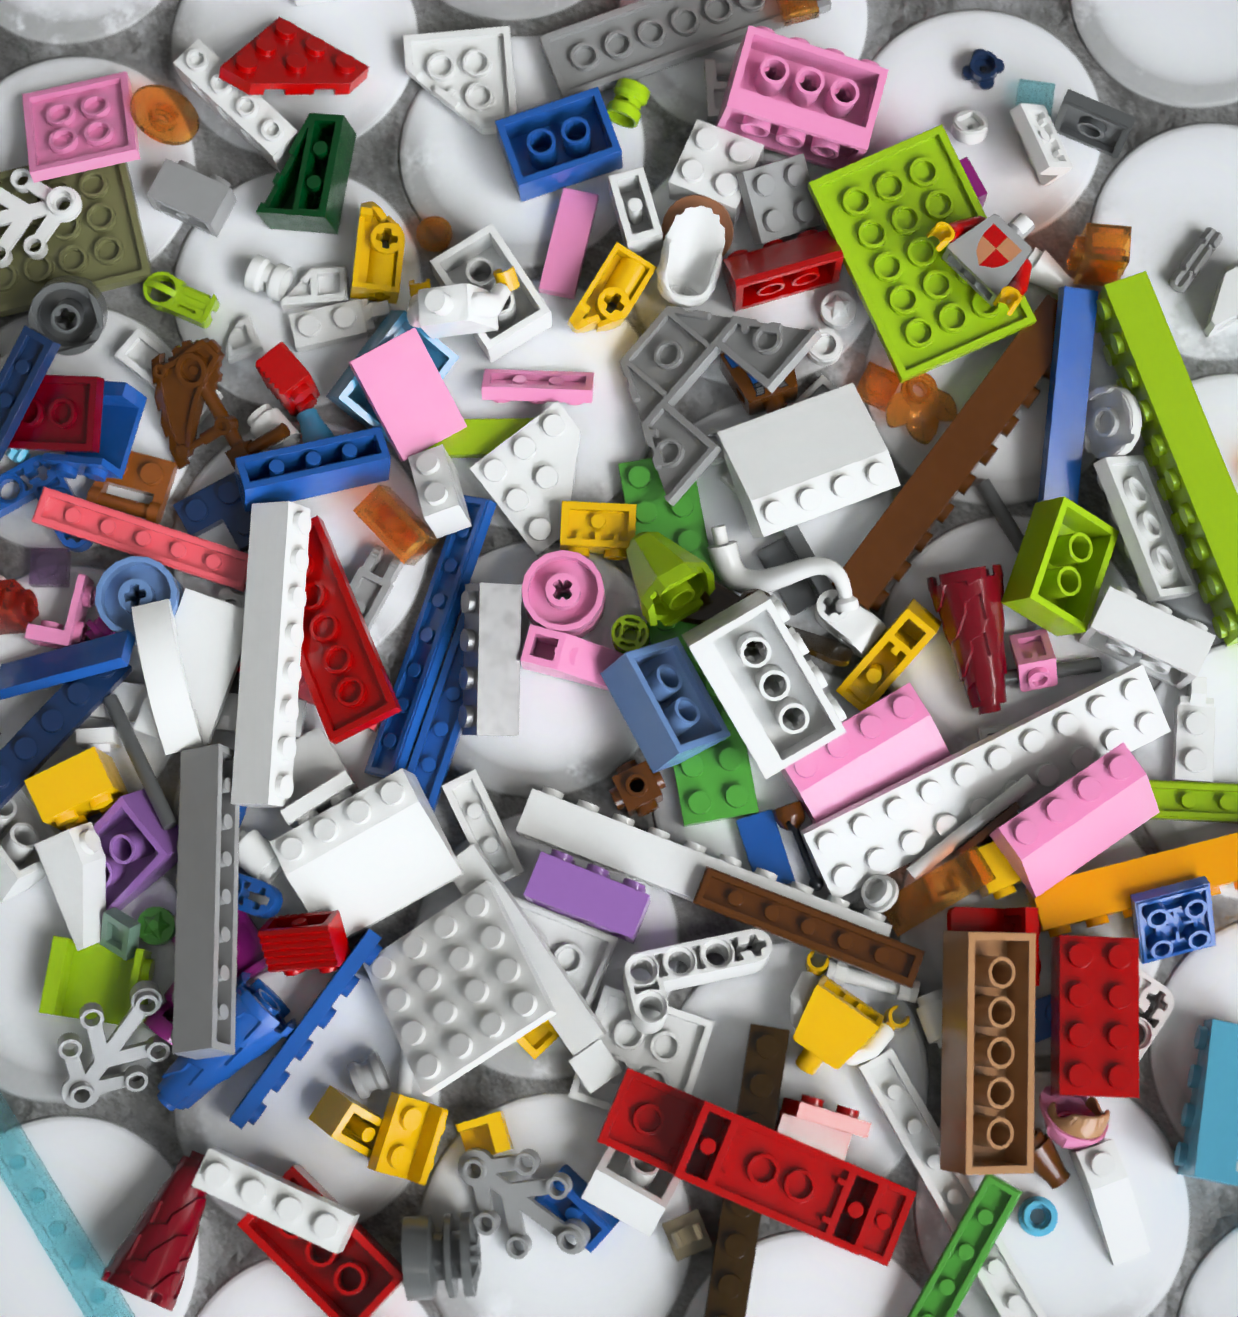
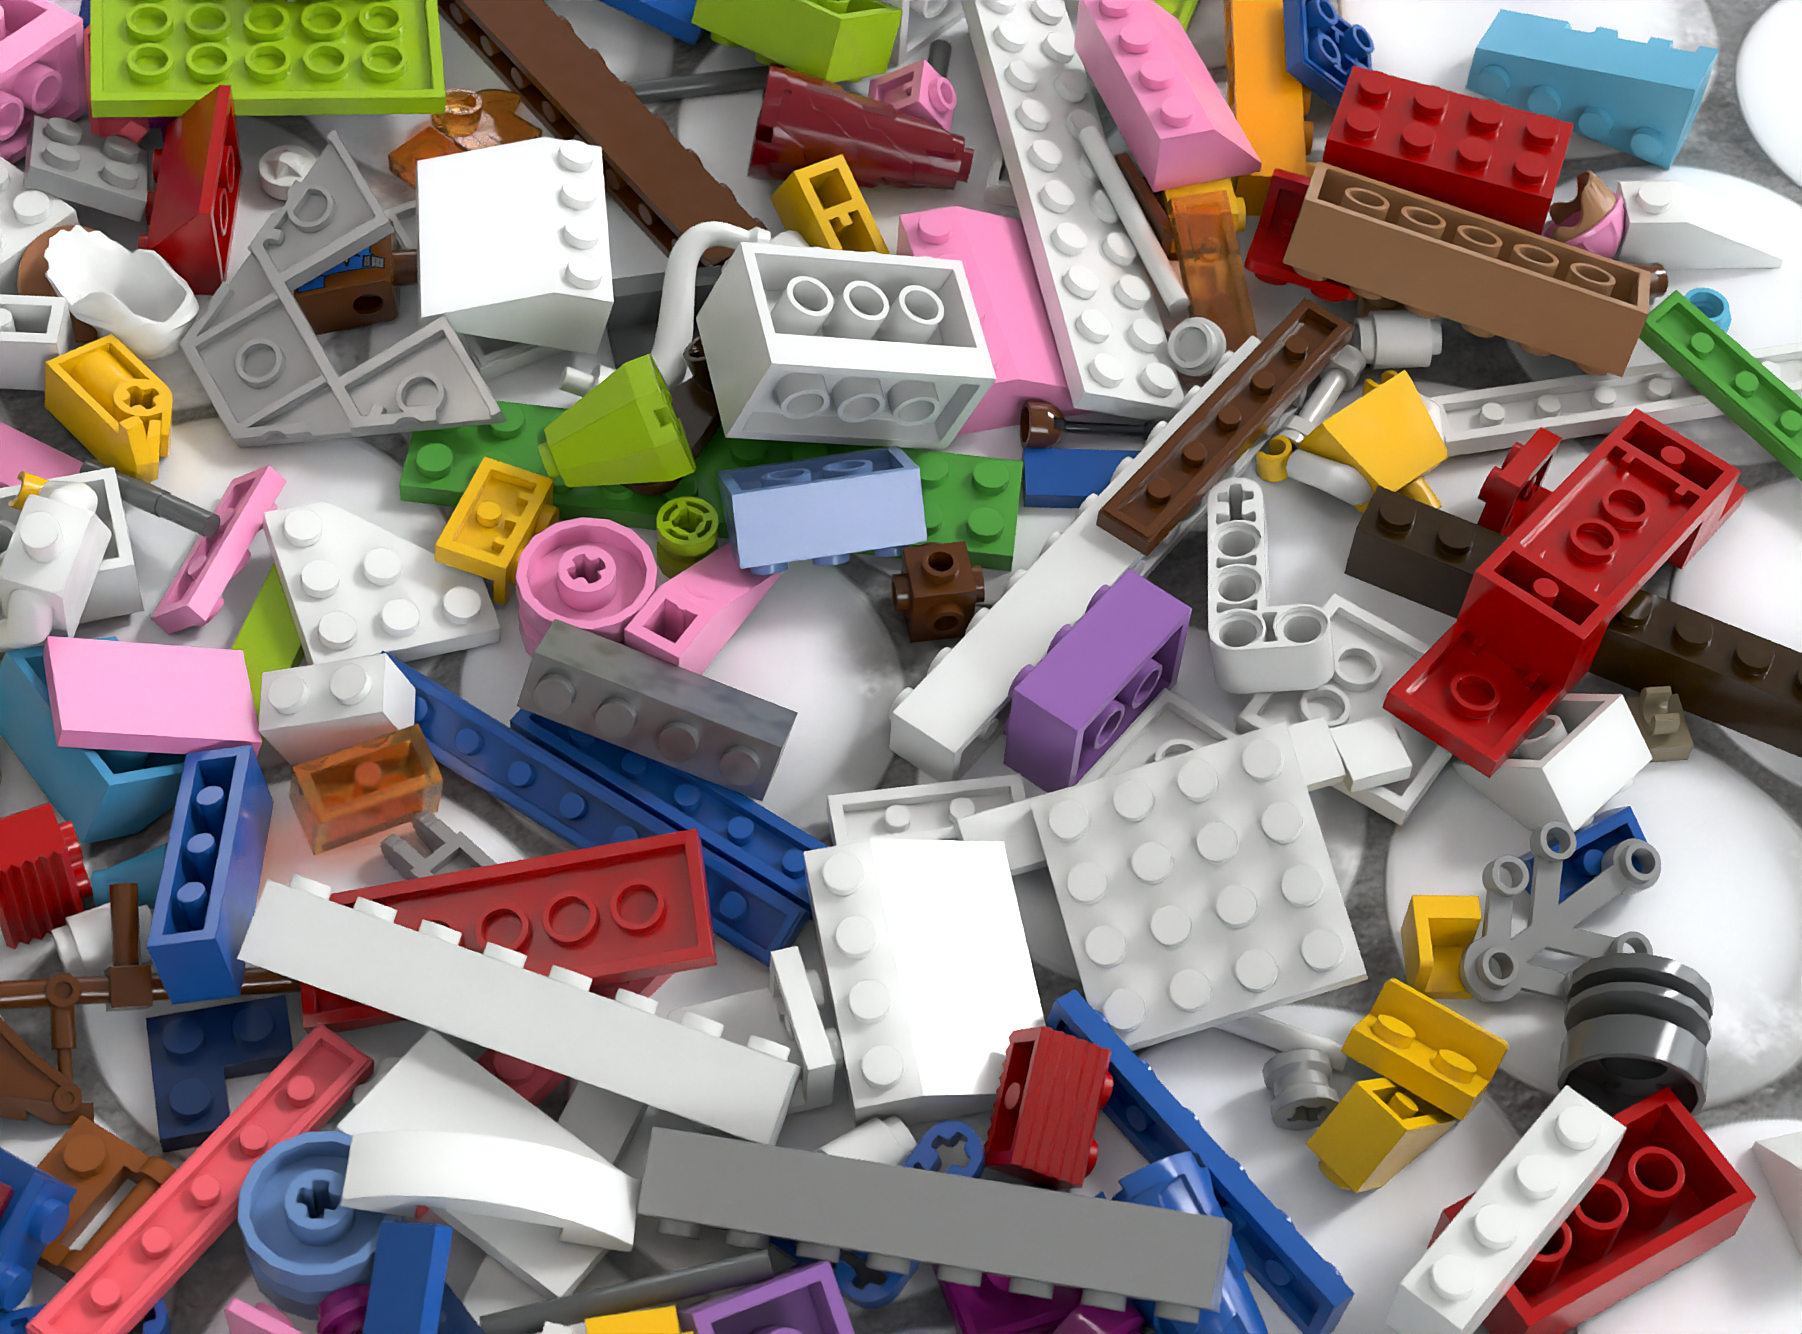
camera: 85 degrees left, 25 degrees down
none -> dark grey piece [79,459,220,538]

